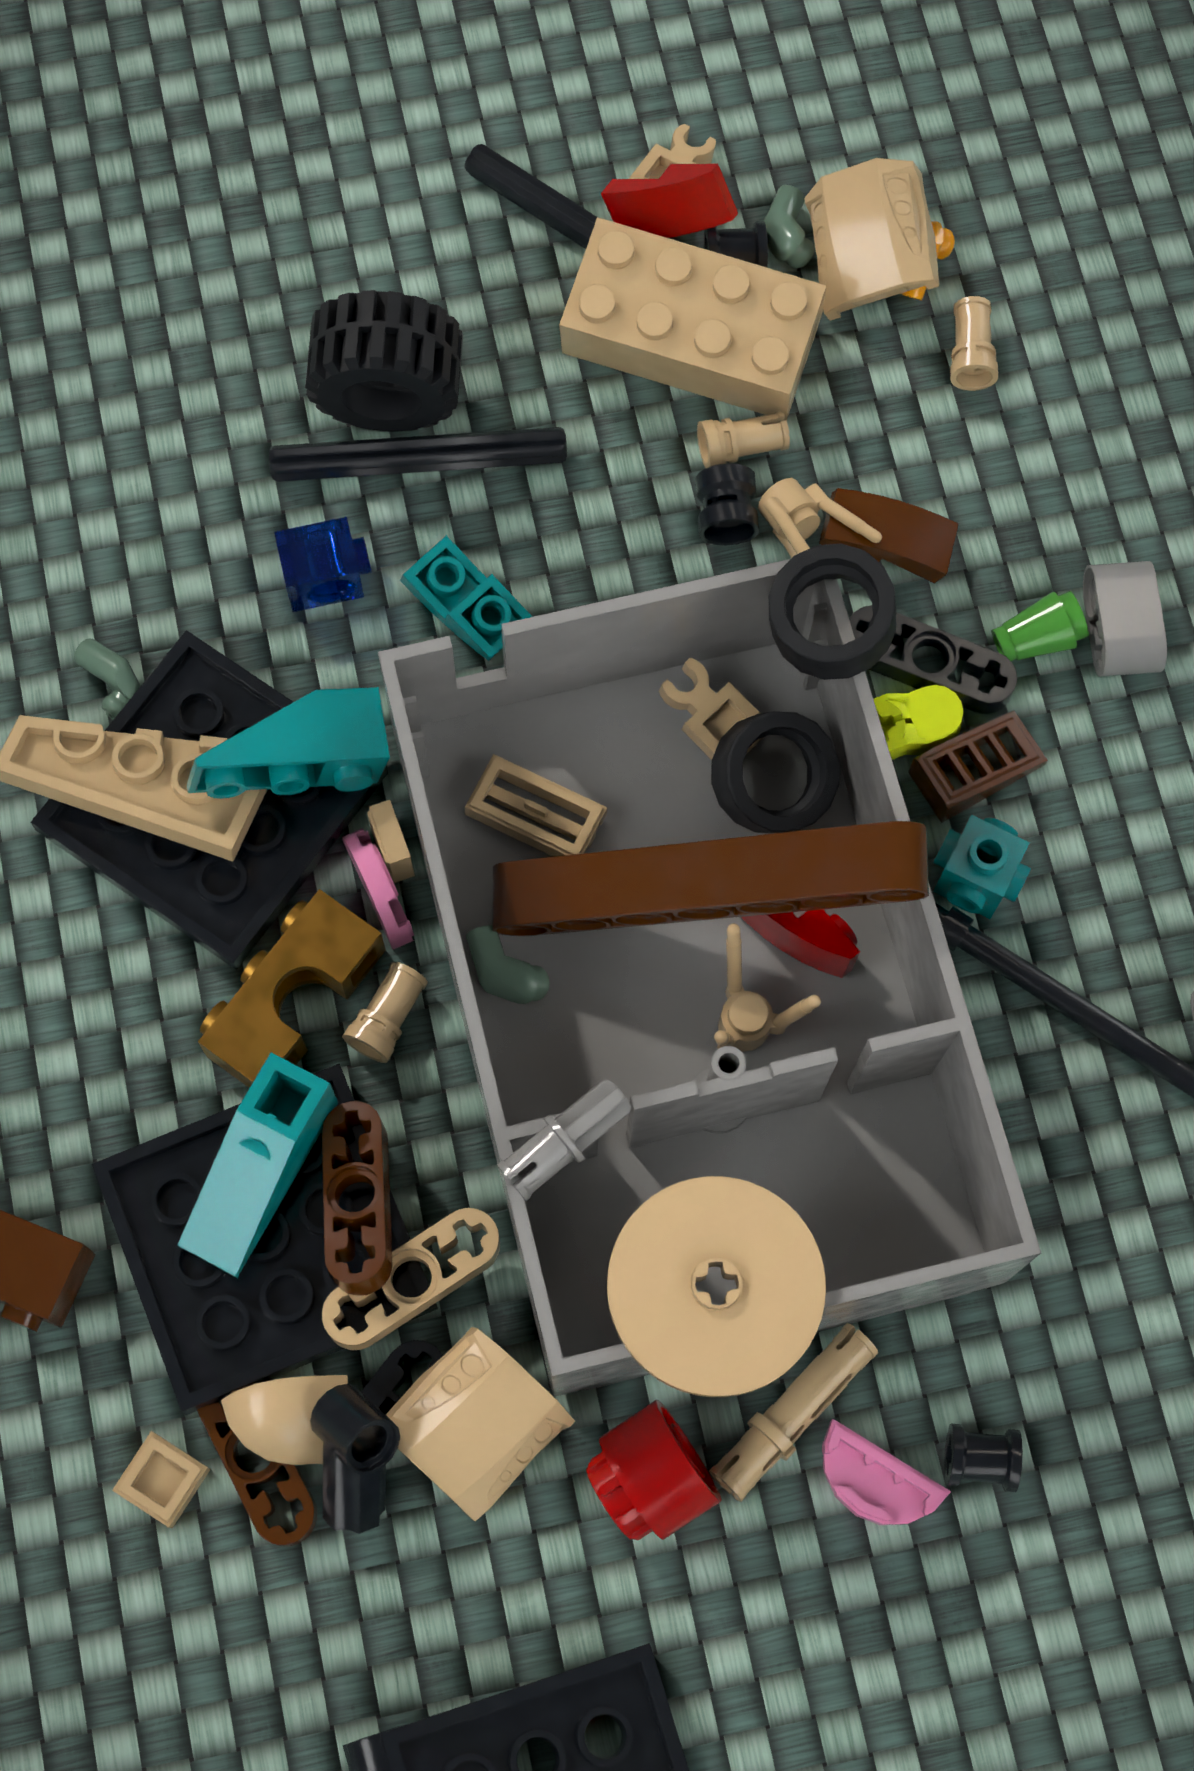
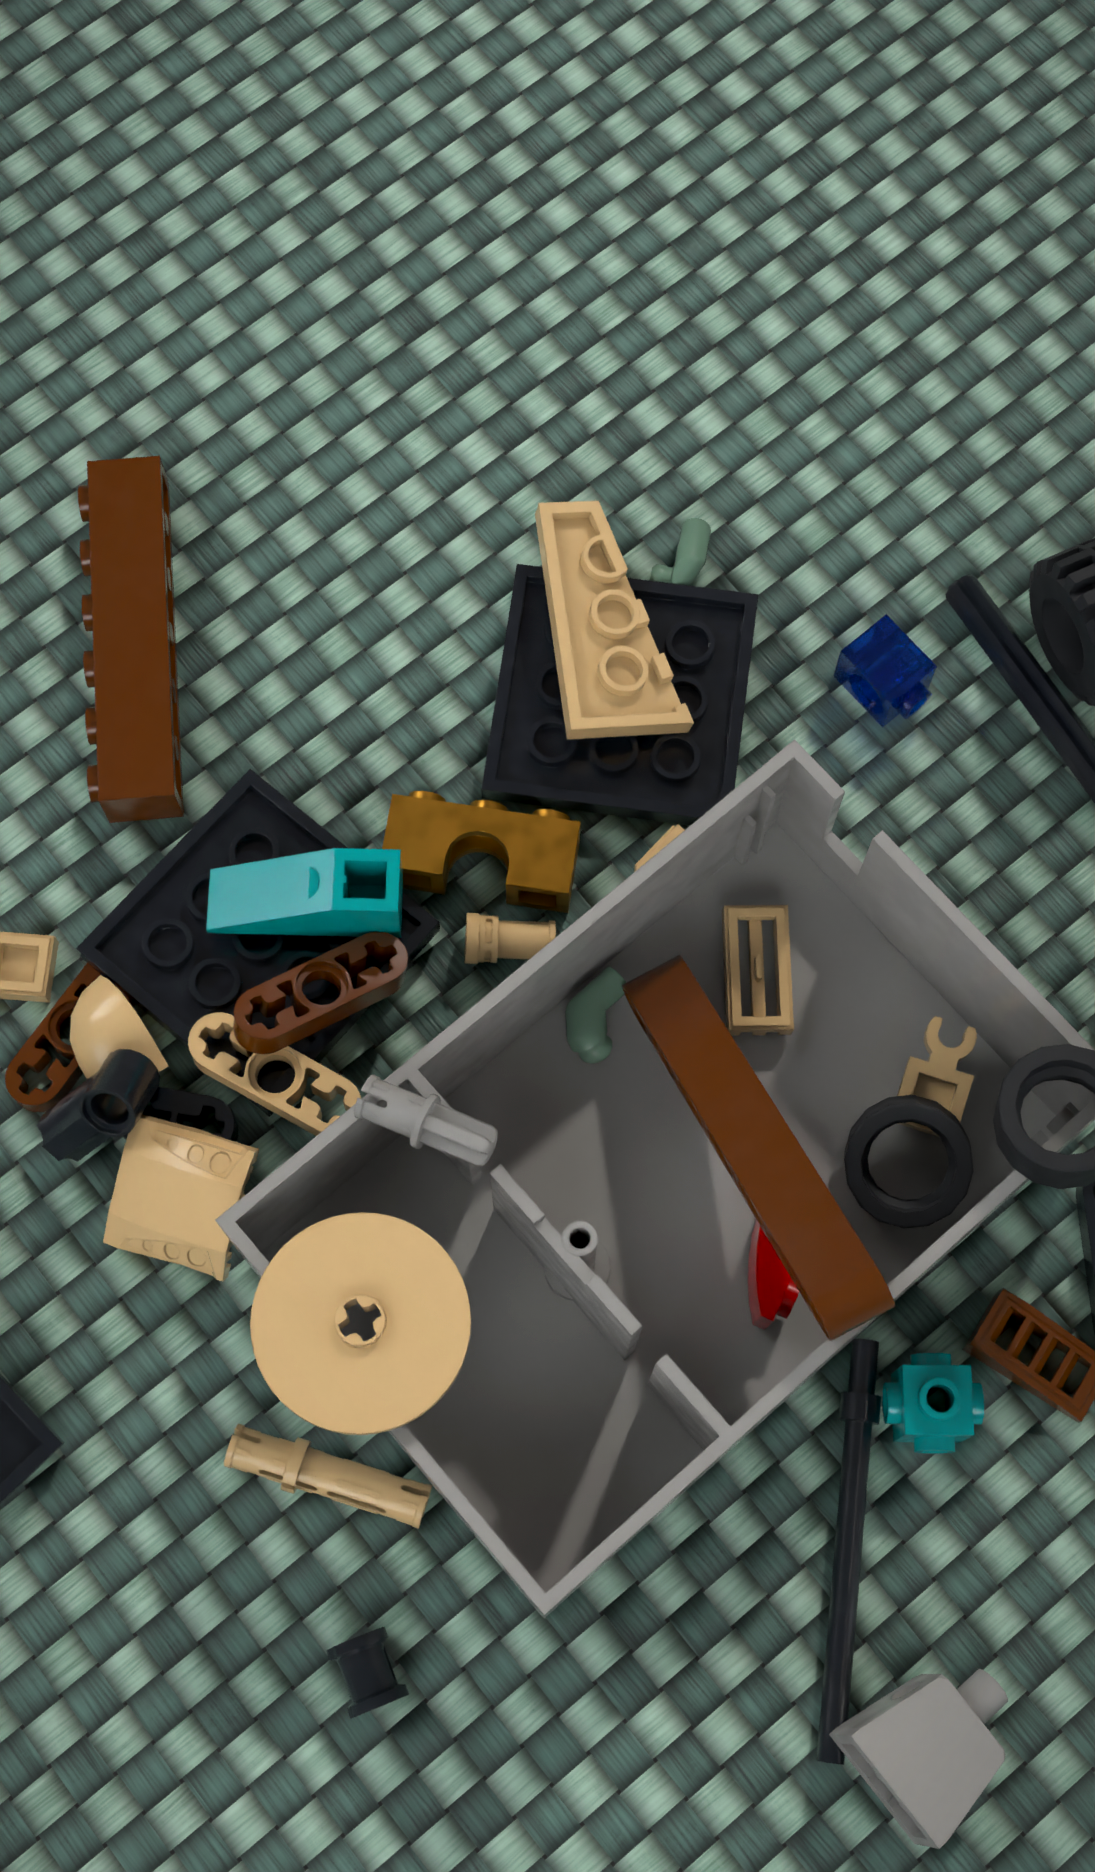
camera: 65 degrees right, 0 degrees up
teal slope [187,687,390,799] -> none
bright pink tile [342,828,414,950] -> none
teal slope [400,535,533,661] -> none
red piece [586,1399,722,1540] -> none
tan plant [714,923,821,1052] -> none
bright pink tile [822,1419,951,1525] -> none
neon yellow piece [873,685,964,760] -> none

